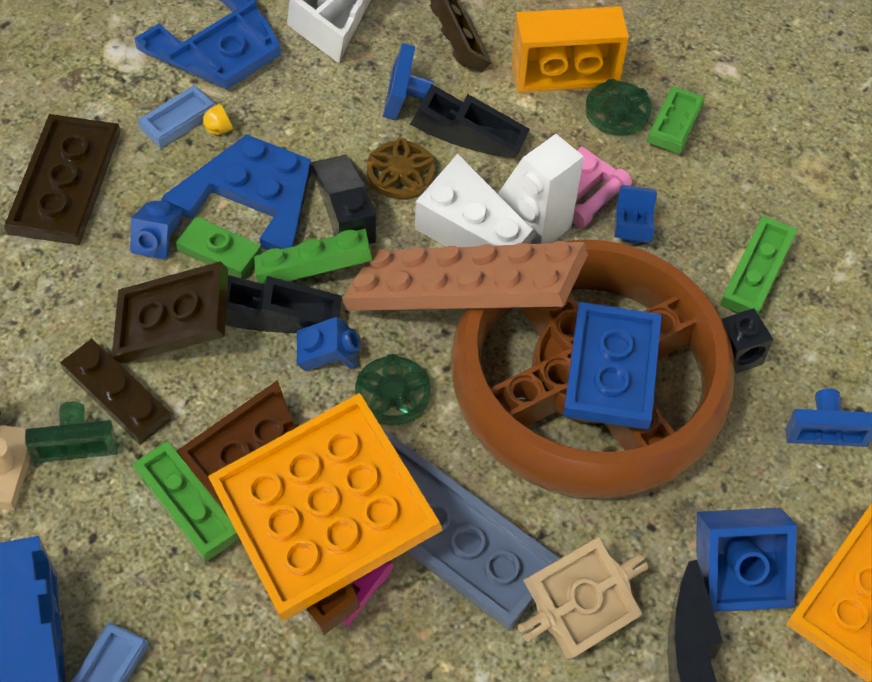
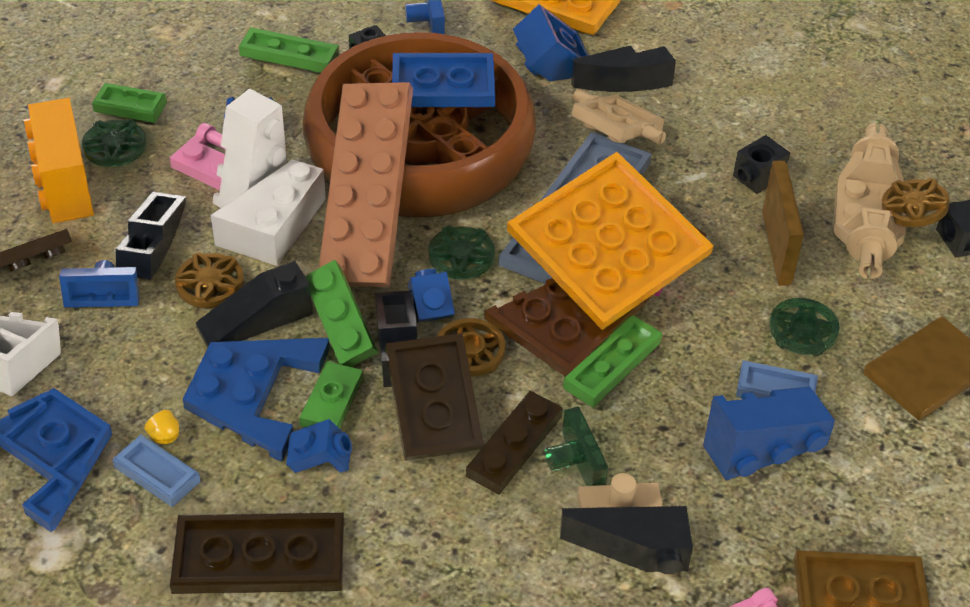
camera: 100 degrees left, 10 degrees down
none -> pearl gold wheel [437,318,505,377]

